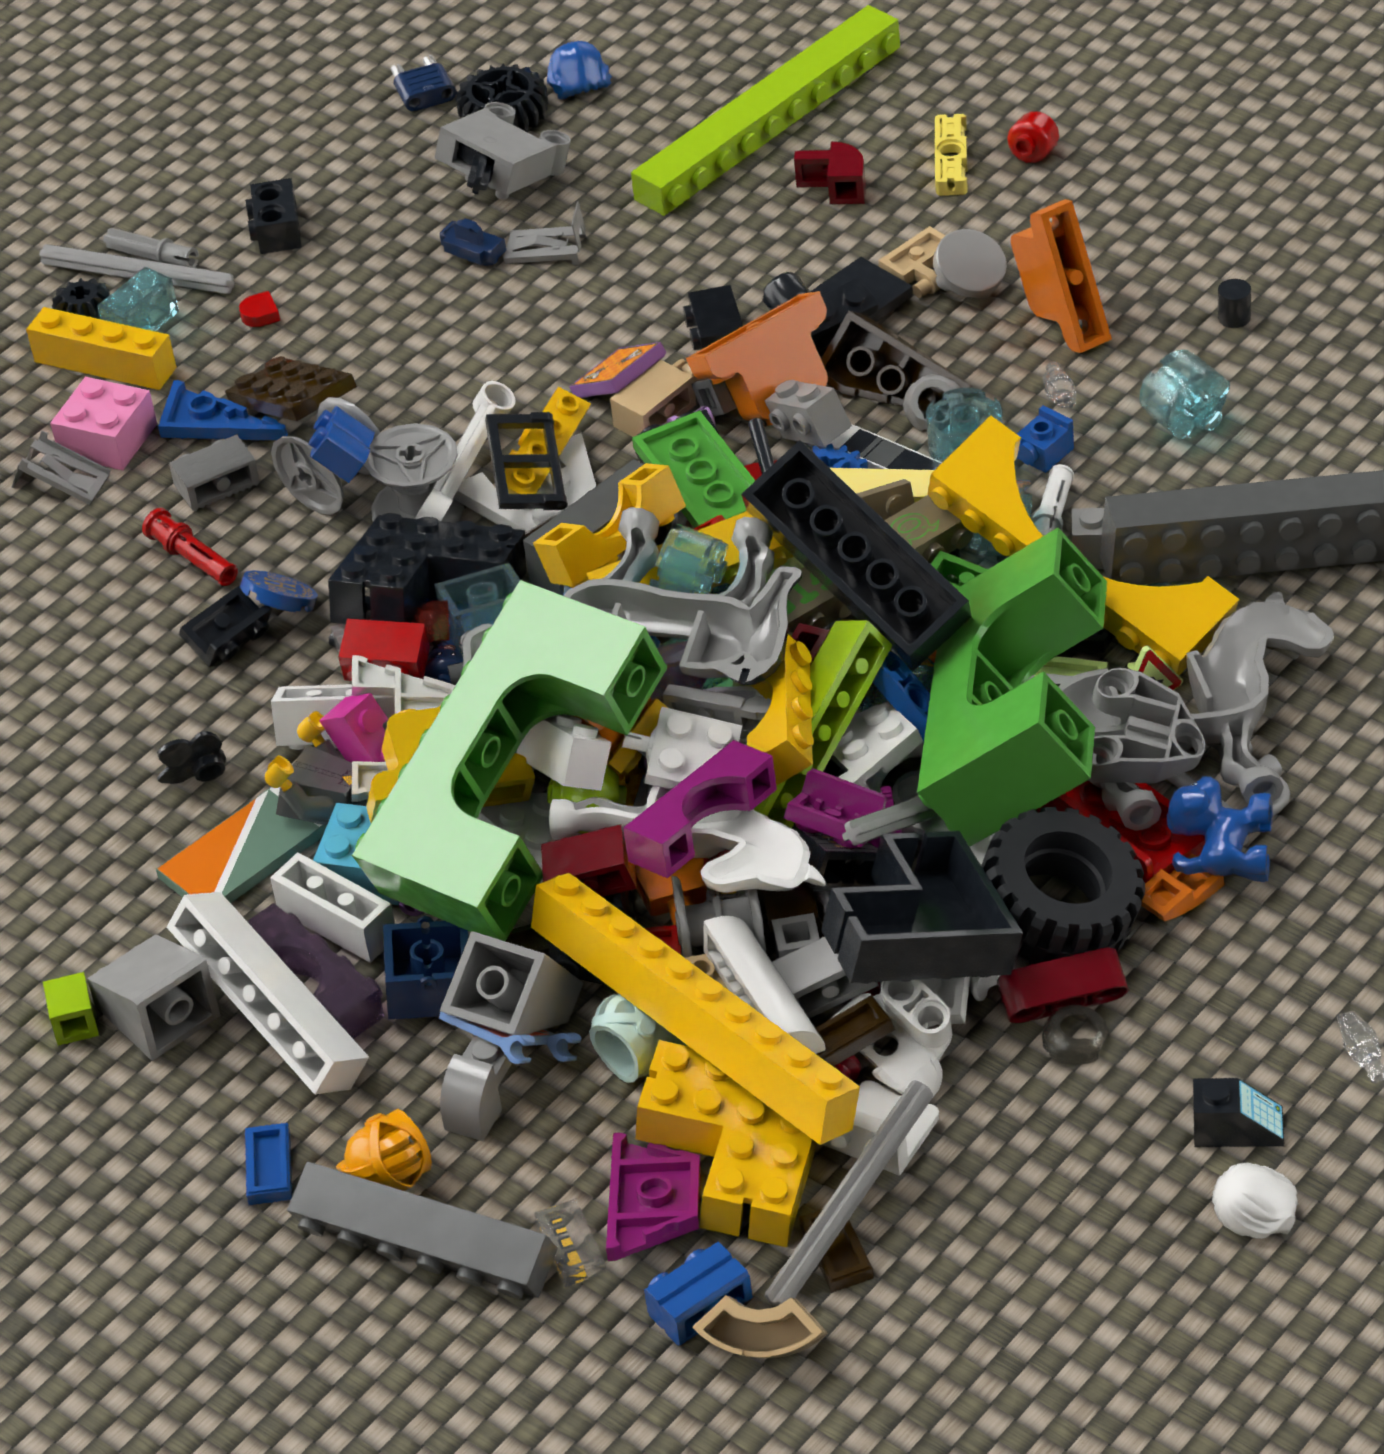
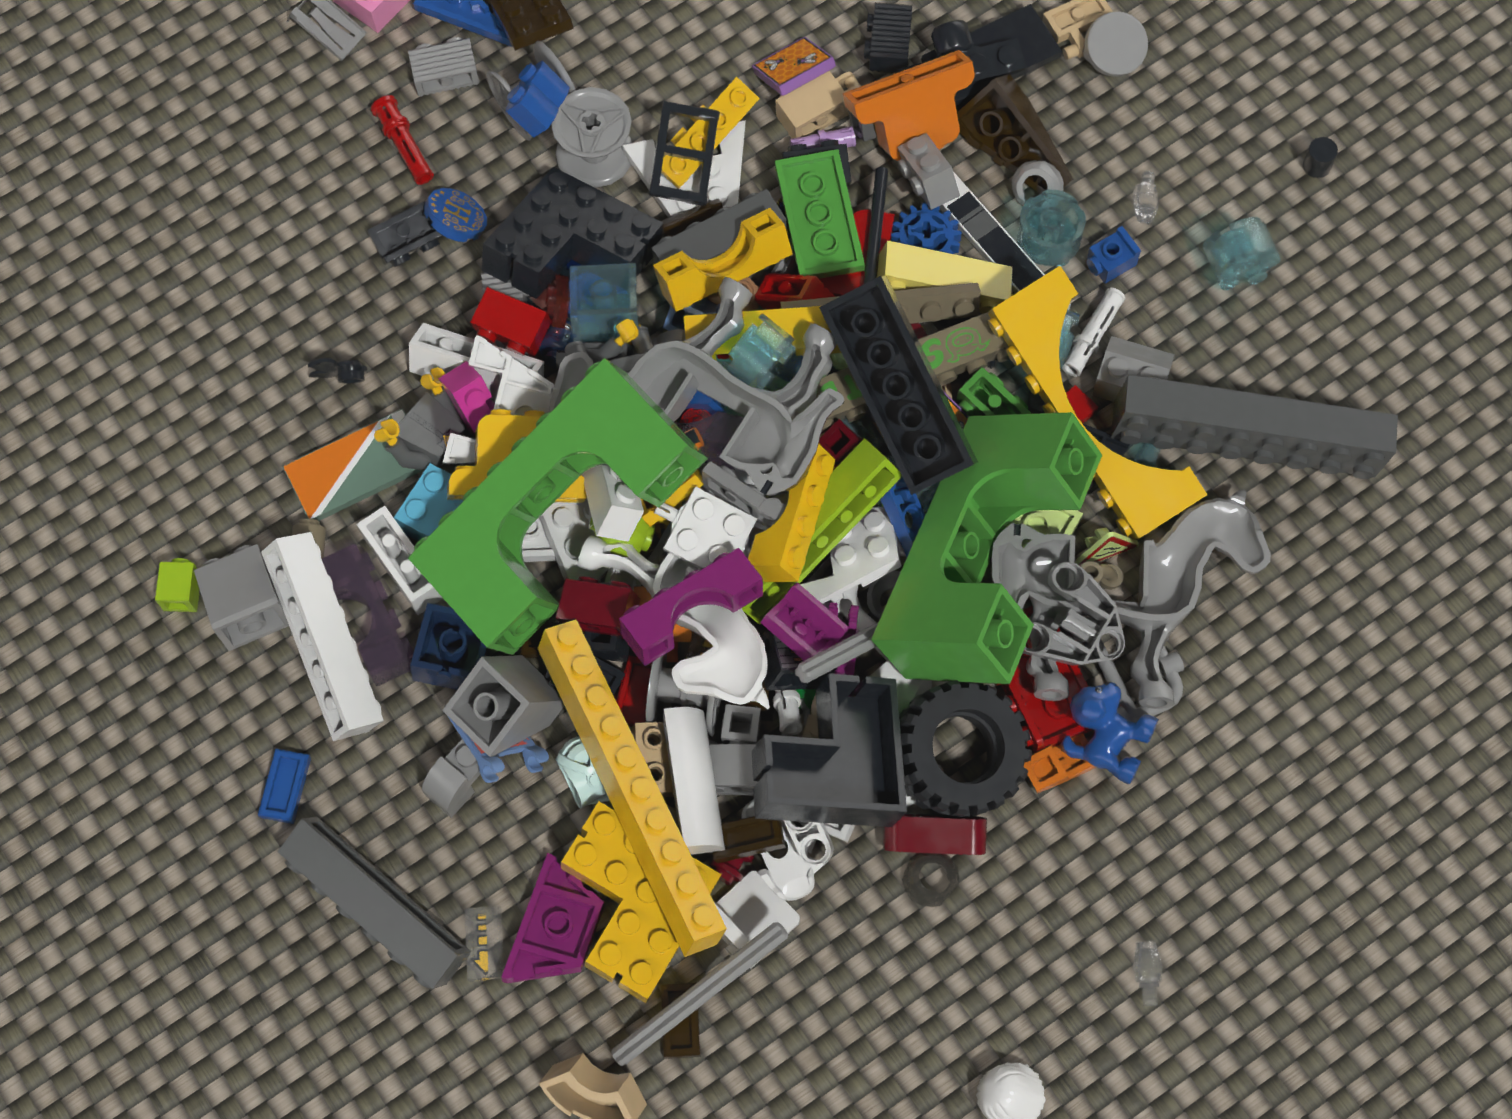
camera: 15 degrees right, 25 degrees up
light orange helmet [336,1109,432,1191] -> none
white piece [415,381,516,521] -> none
blue brick [644,1241,753,1346] -> none
orange brick [1011,199,1112,353] -> none
black slope [1193,1078,1284,1147] -> none

